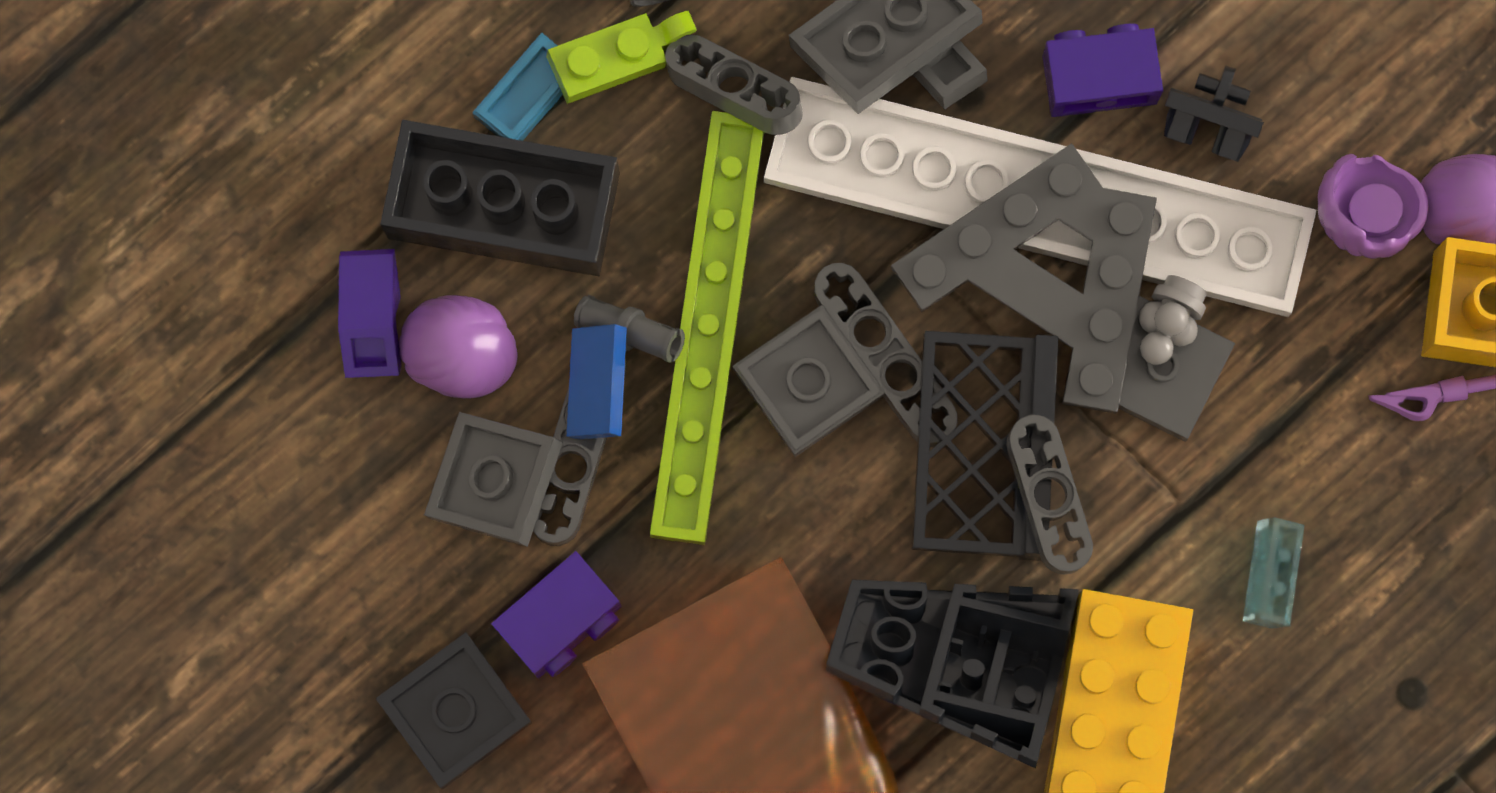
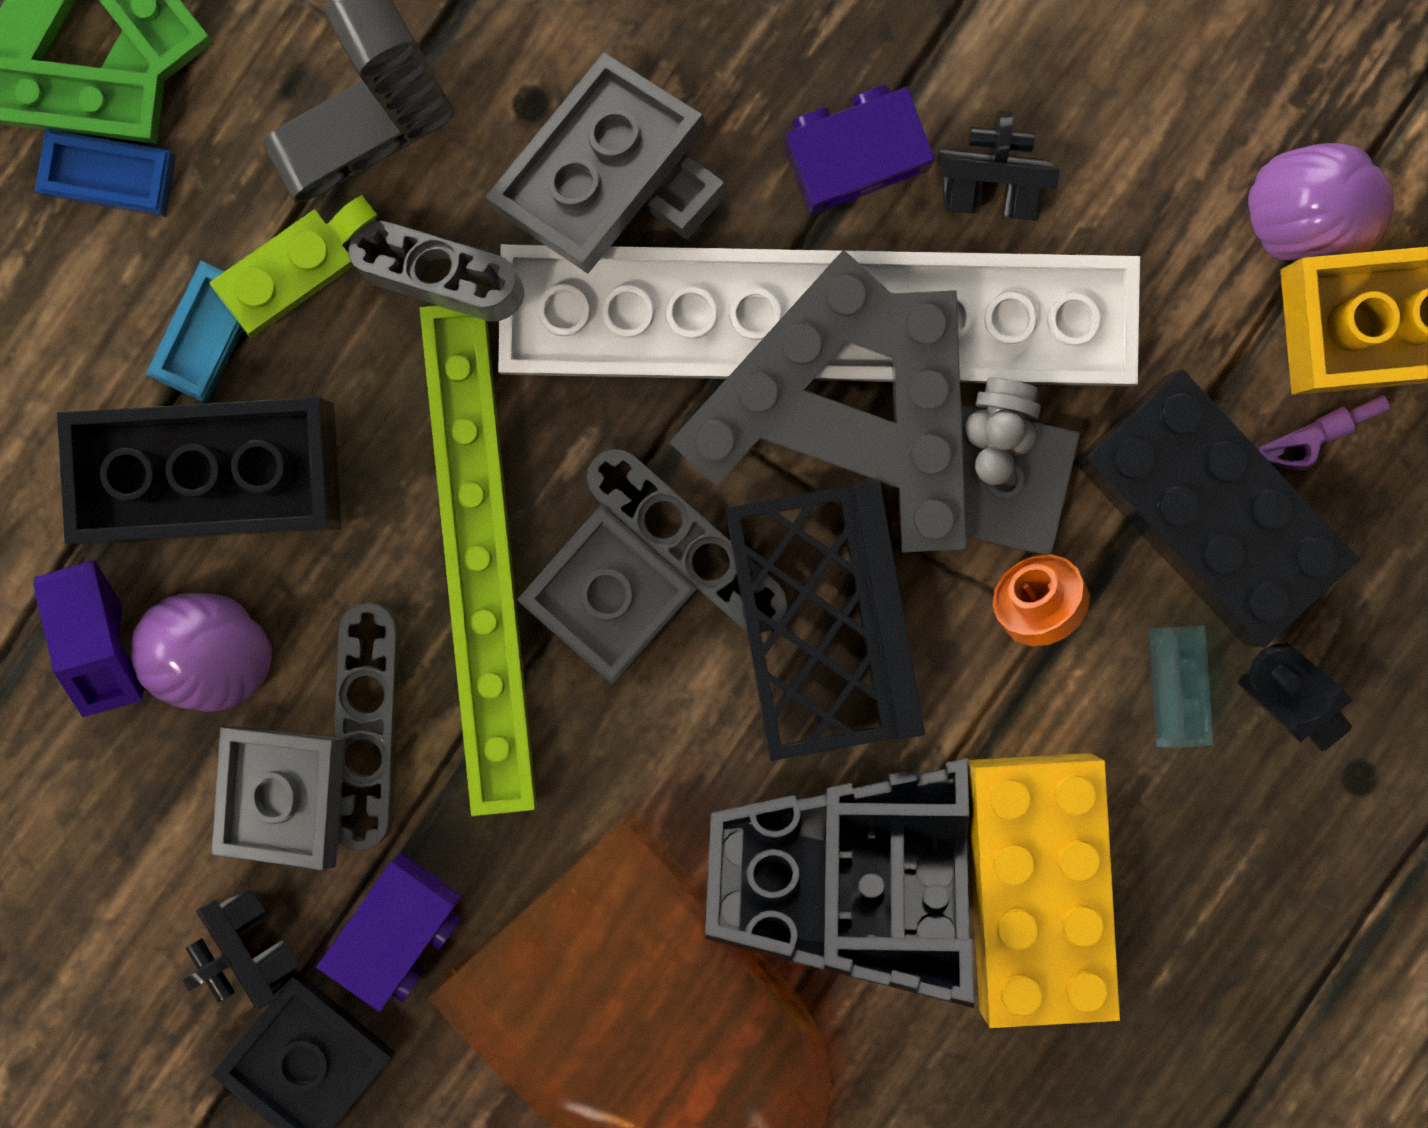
camera: 15 degrees left, 10 degrees up
blue tile [566,324,627,440] -> none
dark grey pin [574,295,685,363] -> none
dark grey beam [1007,415,1093,575] -> none
medium lavender piece [1317,154,1429,259] -> none
none -> black hips [182,890,300,1009]
none -> orange plate [992,554,1090,646]
none -> black brick [1073,369,1360,648]
none -> black hips [1237,642,1352,751]

